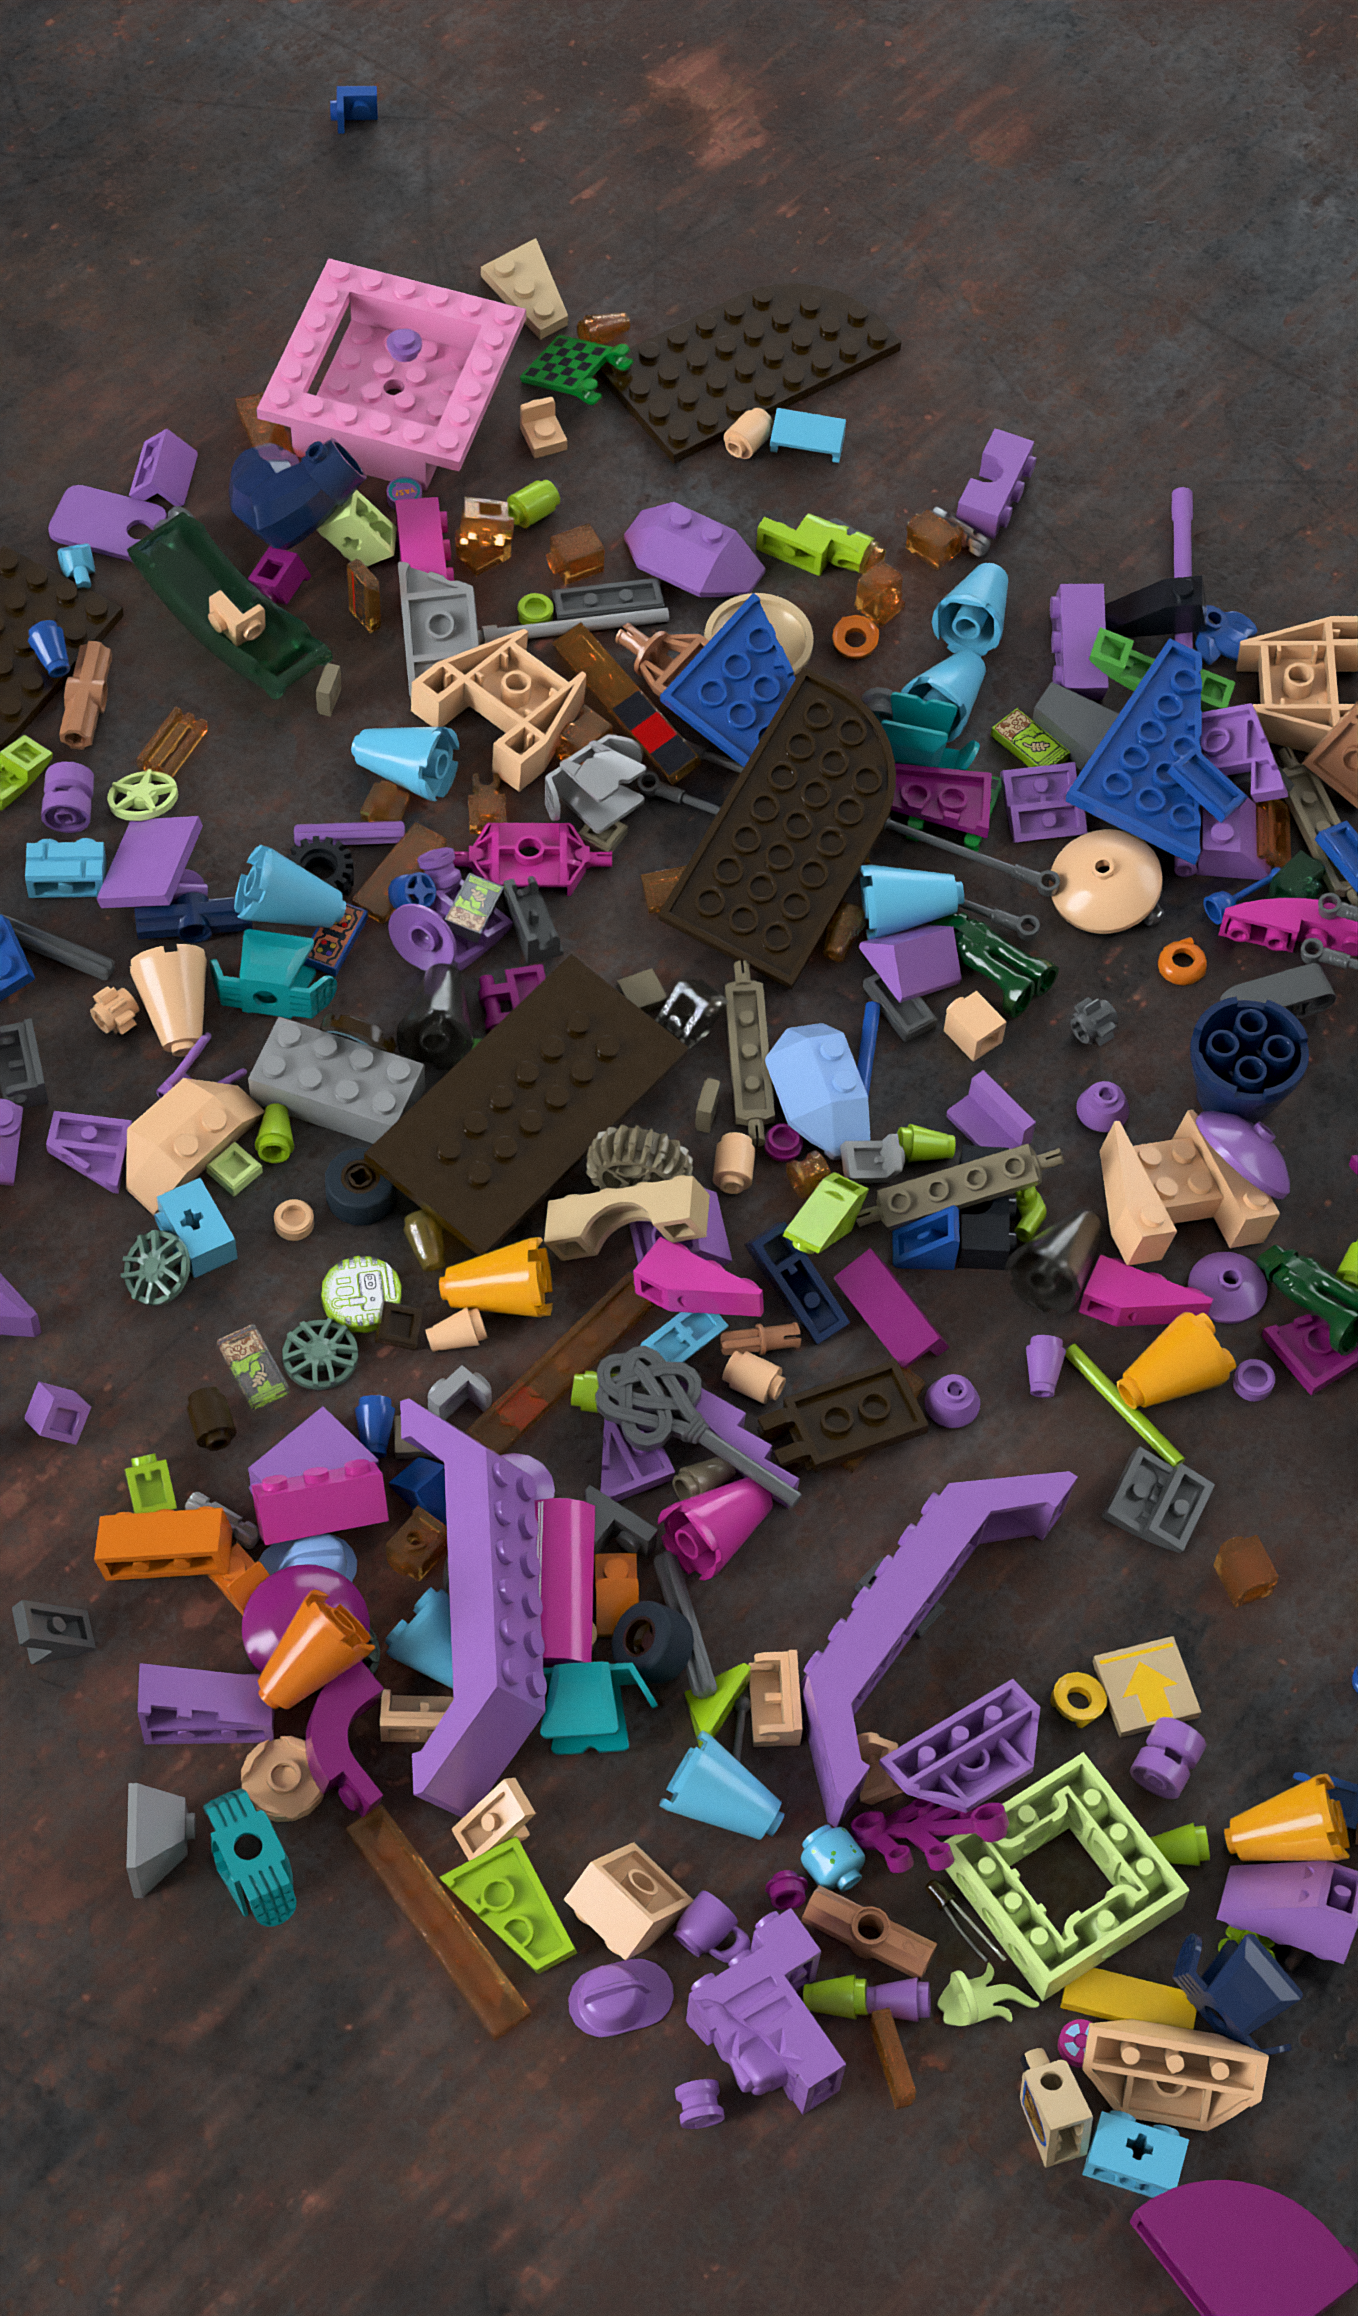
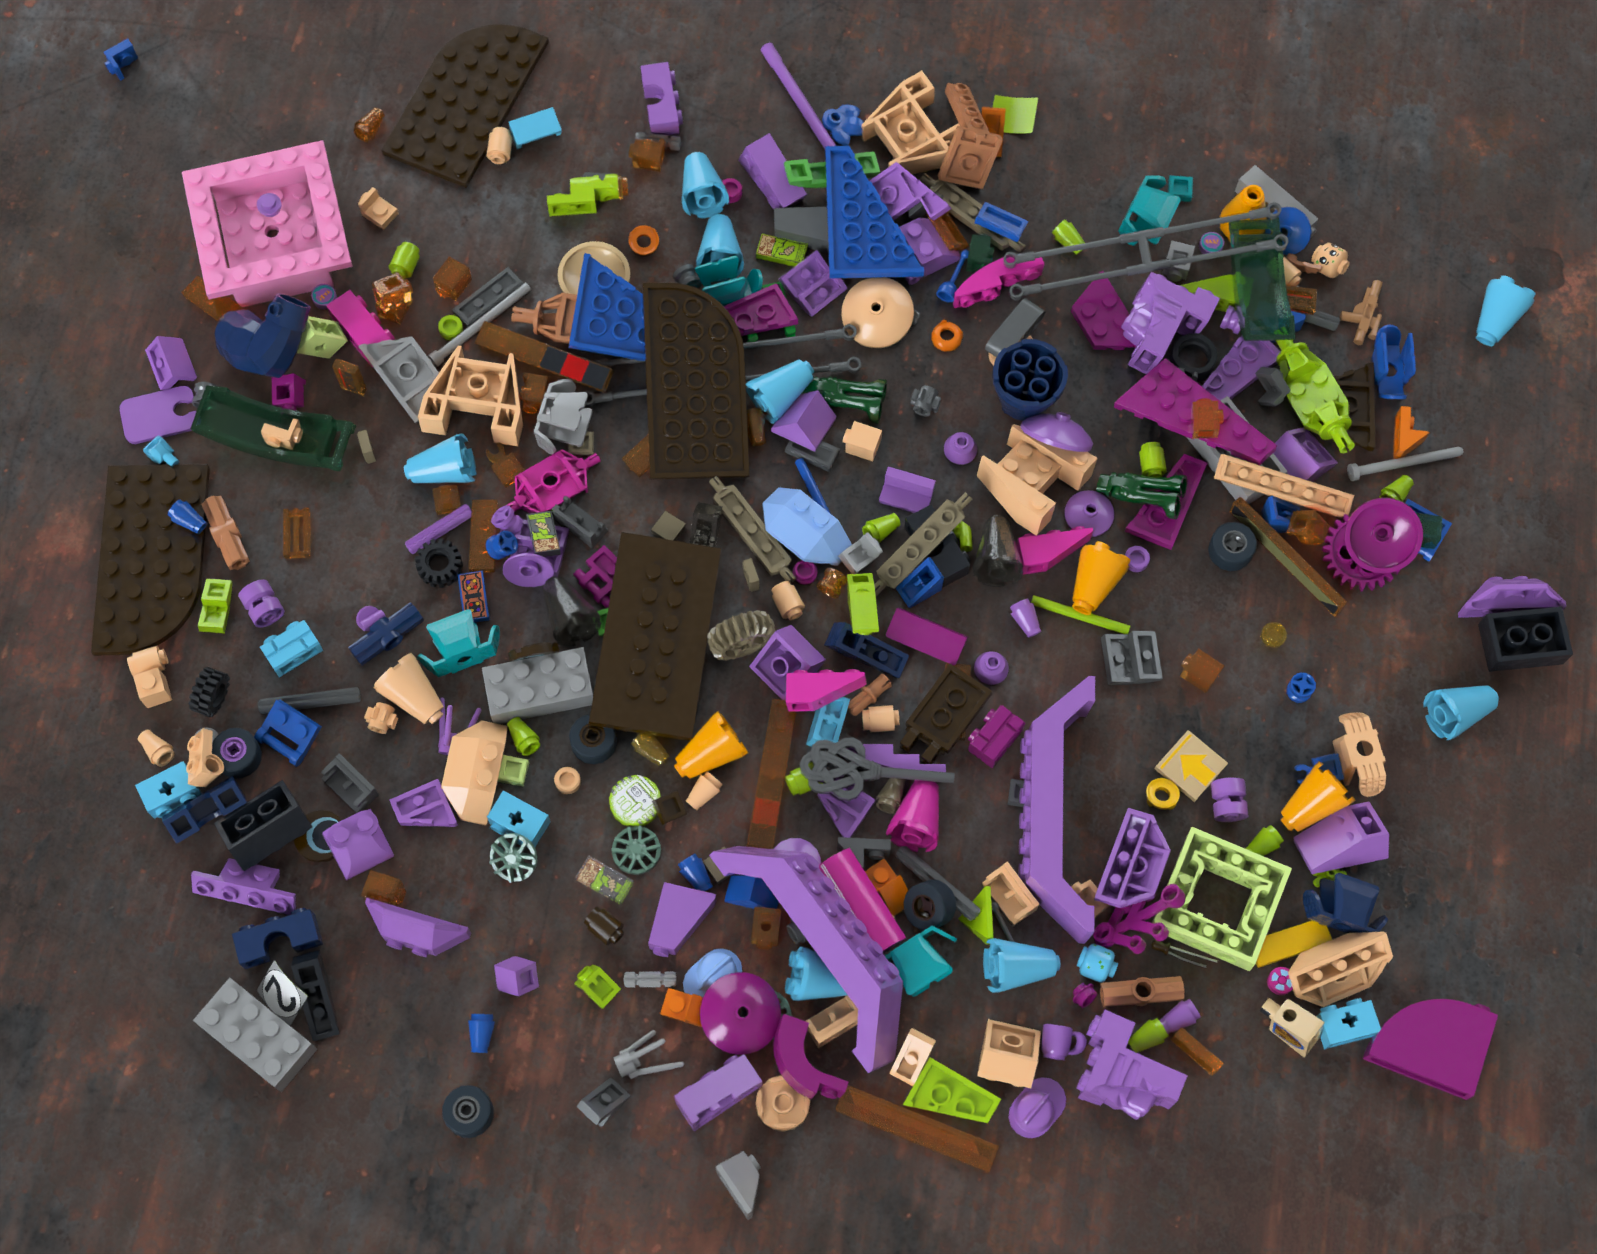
camera: 30 degrees left, 10 degrees up
orange brick [94,1506,233,1581] -> none
medium lavender tile [96,816,203,908] -> none
yellowish green wheel [107,769,178,821] -> none
teal piece [203,1789,297,1927] -> none
medium azure cone [234,845,346,928] -> none
dark pink brick [251,1459,389,1545] -> none
orange cone [257,1589,375,1710] -> none
light grey bracket [428,1365,492,1420] -> none
tan wing [481,238,568,340] -> none
green flag [520,334,634,405] -> none
tan arch [544,1175,710,1261] -> none
medium lavender wedge [624,502,766,597] -> none
medium lavender wheel [675,2079,725,2129] -> none
clear orange brick [855,560,906,627] -> none
yellowish green piece [937,1963,1039,2026] -> none
black slope [1105,575,1207,638] -> none
blue tile [1167,747,1248,823] -> none
none -> light grey plant [614,1030,684,1079]
none -> dark pink tile [722,178,742,203]
none -> magenta brick [968,705,1026,768]

